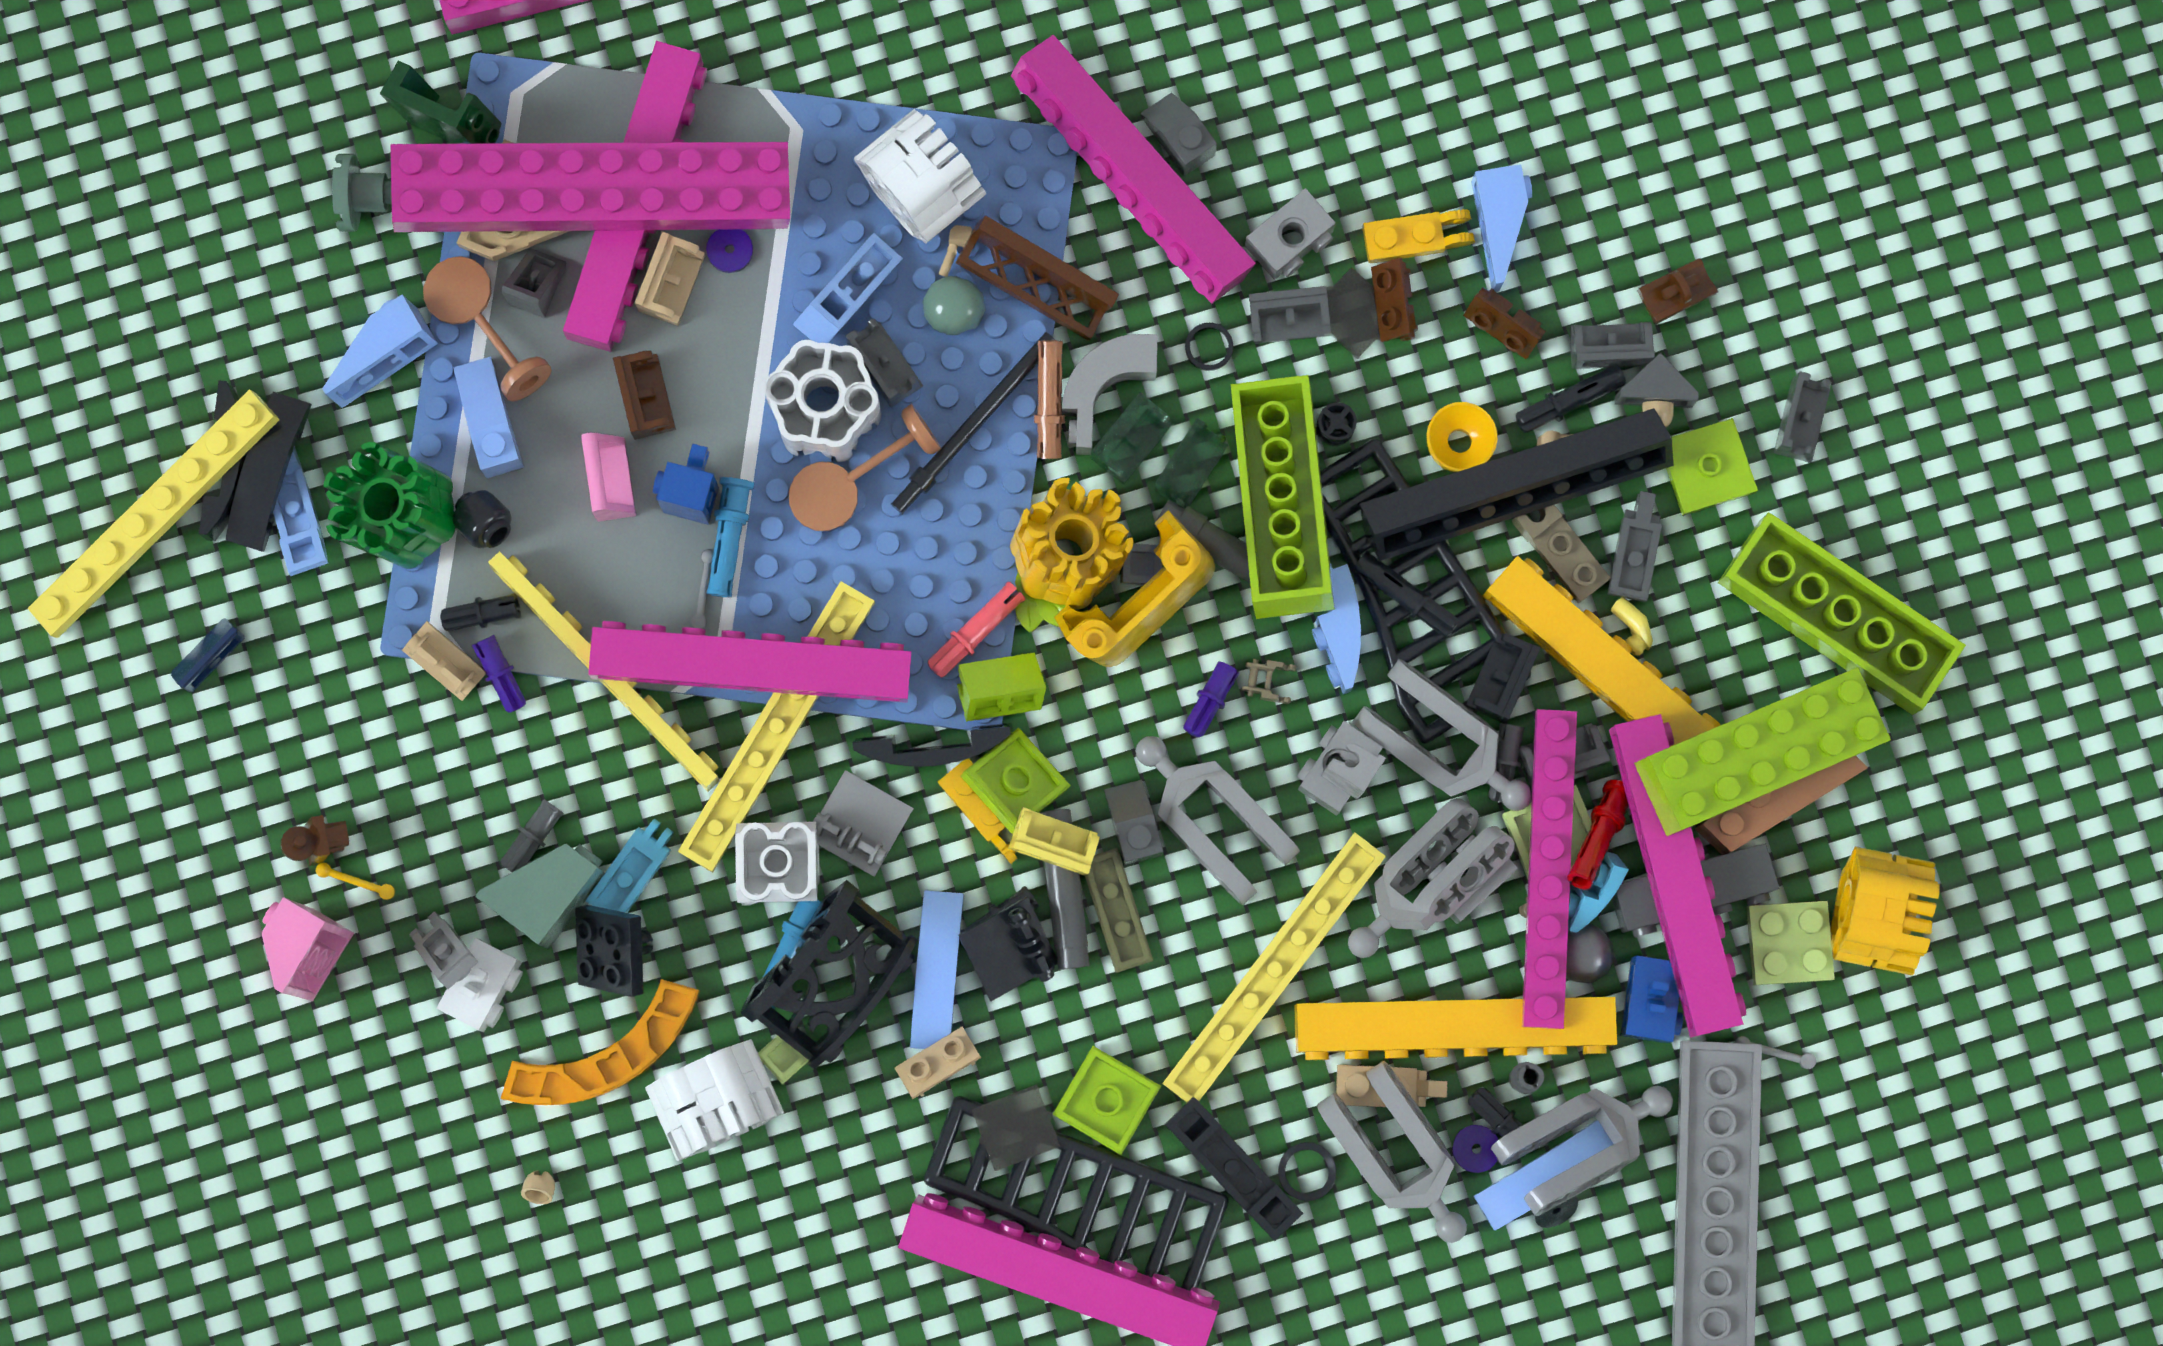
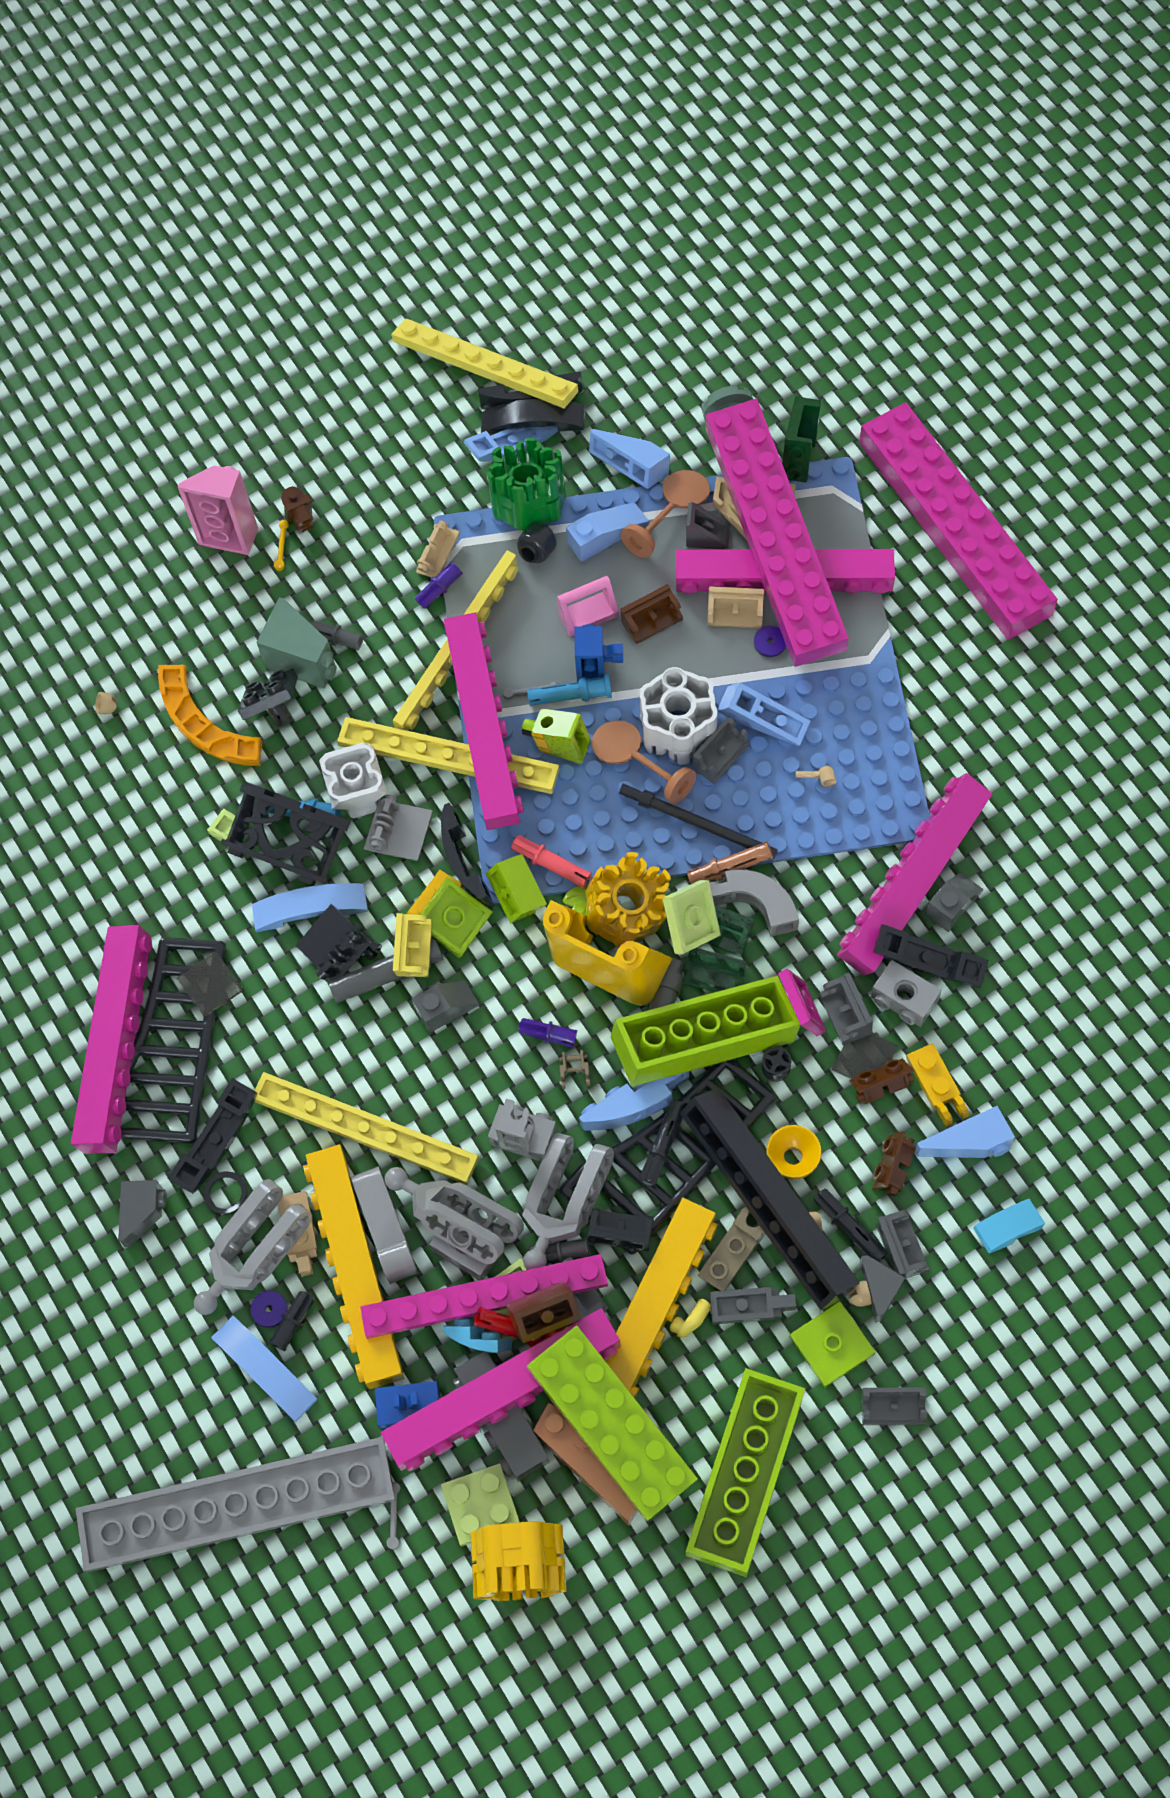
camera: 85 degrees right, 15 degrees down
dark blue slope [171,618,245,693] -> none
light grey hinge [409,911,478,989] -> none
white brick [437,938,523,1032] -> none
black axle [440,593,521,631] -> none
medium azure hinge [586,819,674,913] -> none
white piece [645,1039,784,1162] -> none
white piece [854,109,986,244] -> none
tan hinge [894,1026,981,1099] -> none
sand green hair [922,276,986,335] -> none
reddish brown fence [955,215,1119,341] -> none
lime plate [1052,1046,1161,1155] -> none
olive tile [1084,848,1154,973] -> none
light grey piece [1135,736,1300,905] -> none
black piece [1185,322,1233,371] -> none
light grey piece [1491,1085,1673,1216] -> none
dark grey pin [1508,1062,1544,1094] -> none
black wheel [1532,1196,1578,1228] -> none
flat silver hair [1566,924,1614,984] -> none
reddish brown hips [1637,258,1718,324] -> none
none -> dark grey slope [118,1180,167,1247]
none -> light grey beam [351,1166,418,1284]
none -> reddish brown brick [505,1281,581,1343]
none -> lime torso [522,709,591,764]
none -> yellowish green plate [663,880,721,954]
none -> dark pink plate [778,969,826,1036]
none -> black slope [873,924,989,988]
none -> medium azure slope [973,1199,1046,1253]

